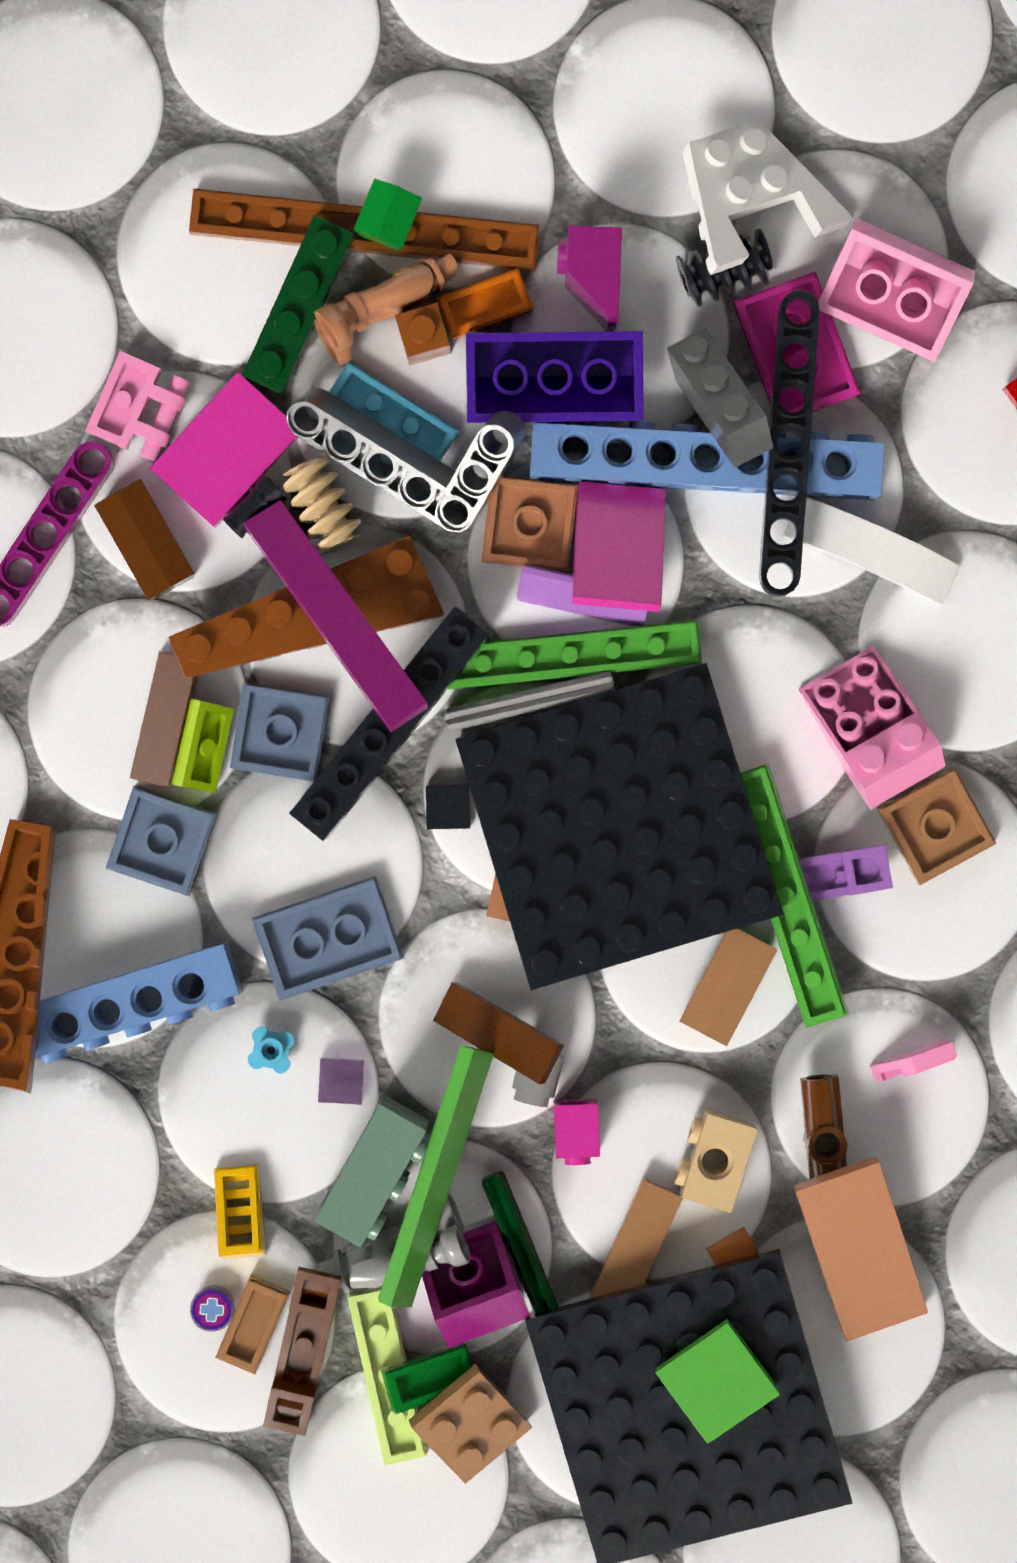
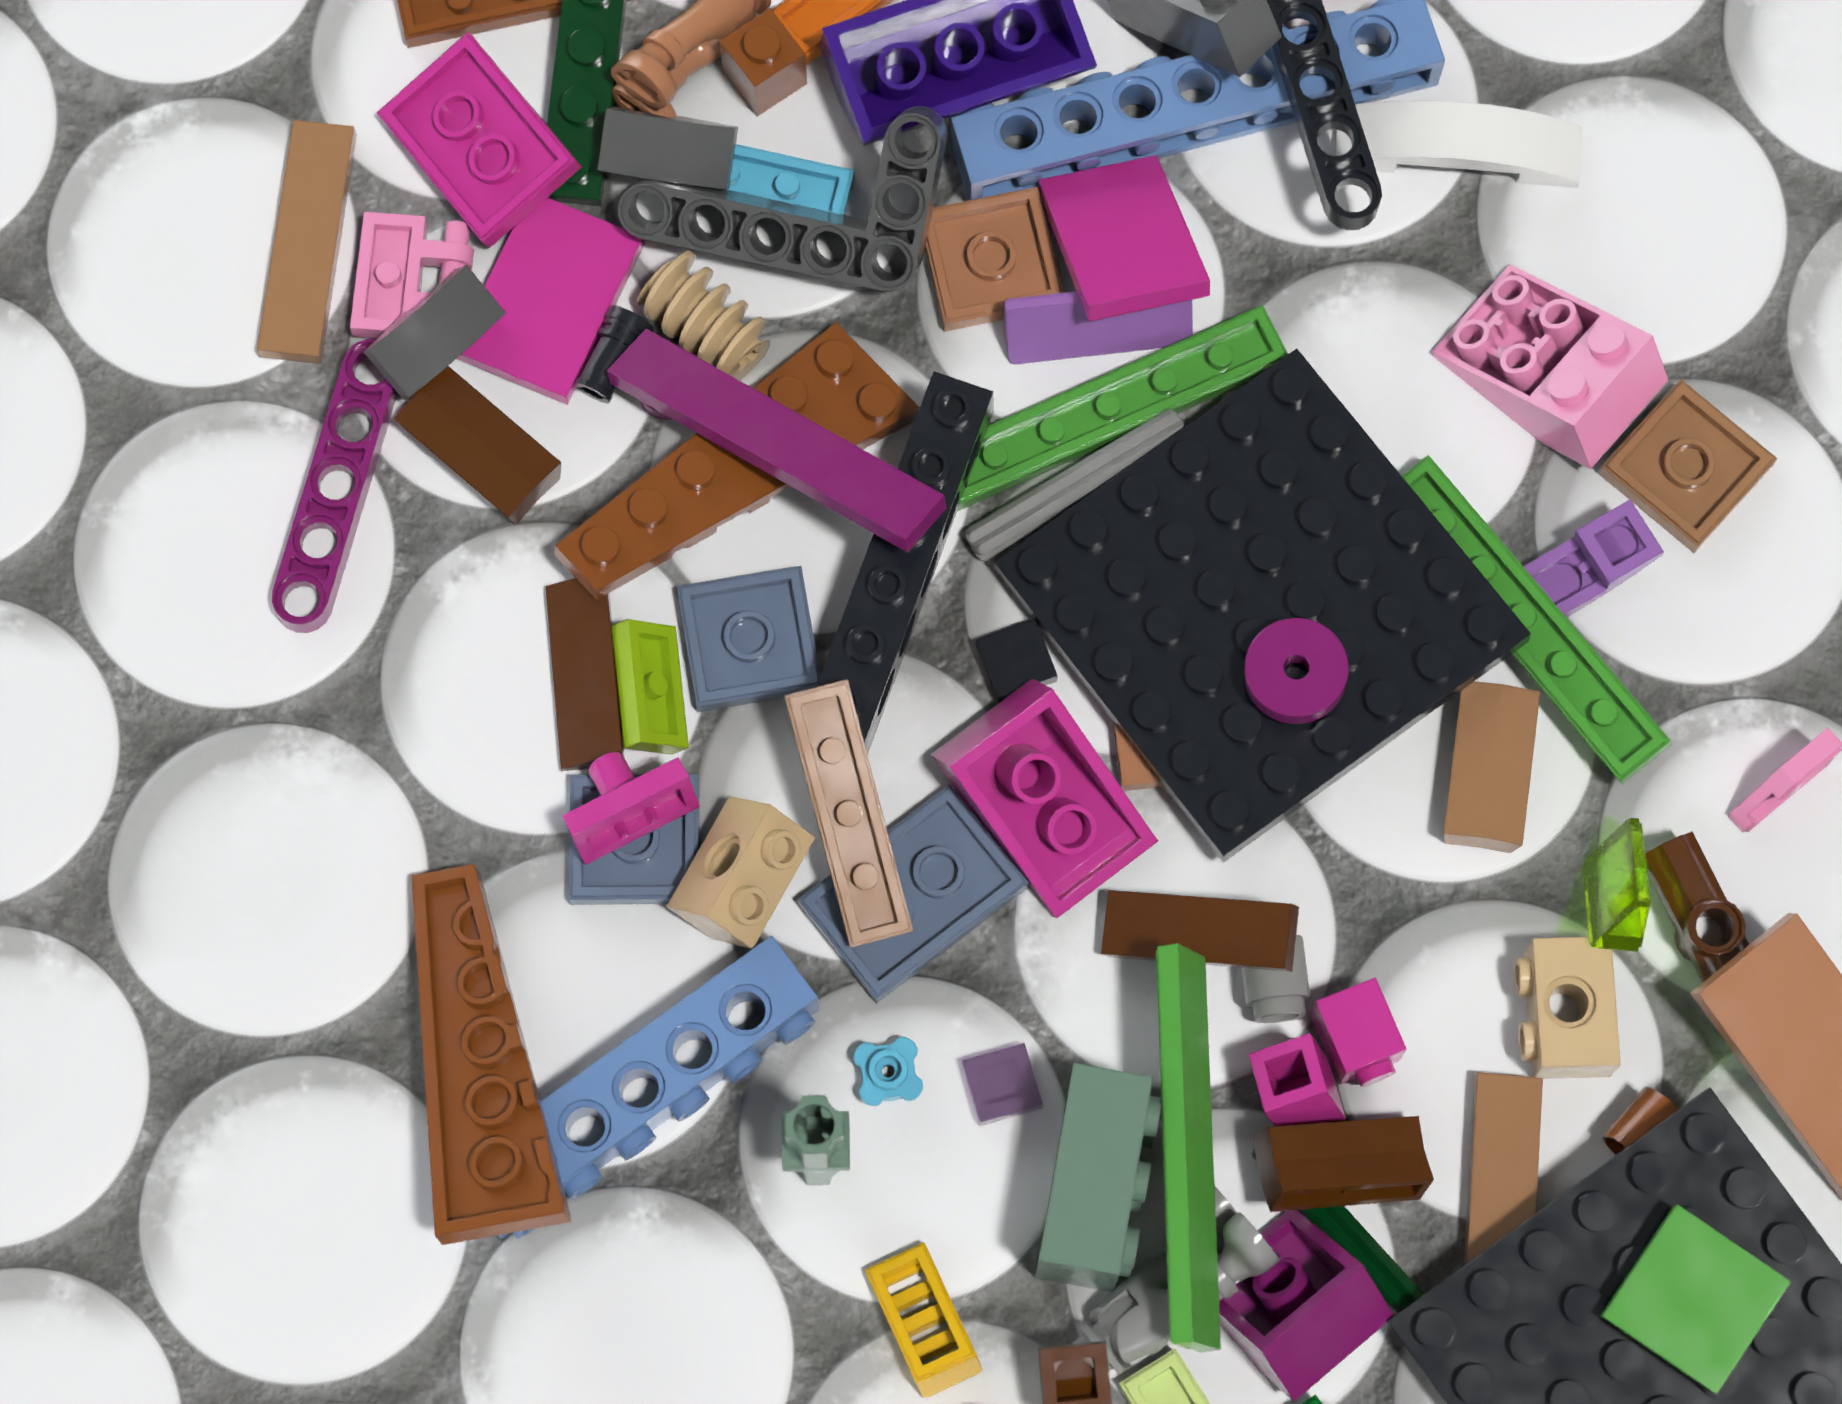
camera: 25 degrees left, 15 degrees down
none -> medium nougat tile [257,120,357,364]
none -> dark grey slope [364,265,506,400]
none -> dark pink tile [376,32,582,248]
none -> dark pink tile [562,752,700,865]
none -> dark grey slope [598,107,738,189]
none -> tan brick [666,796,816,949]
none -> sand green piece [782,1095,850,1185]
none -> tile [784,679,913,948]
none -> dark pink slope [931,679,1158,918]
none -> magenta piece [1244,618,1349,724]
none -> dark pink brick [1248,1033,1346,1127]
none -> reddish brown piece [1253,1116,1434,1212]
none -> clear neon green slope [1582,818,1651,952]

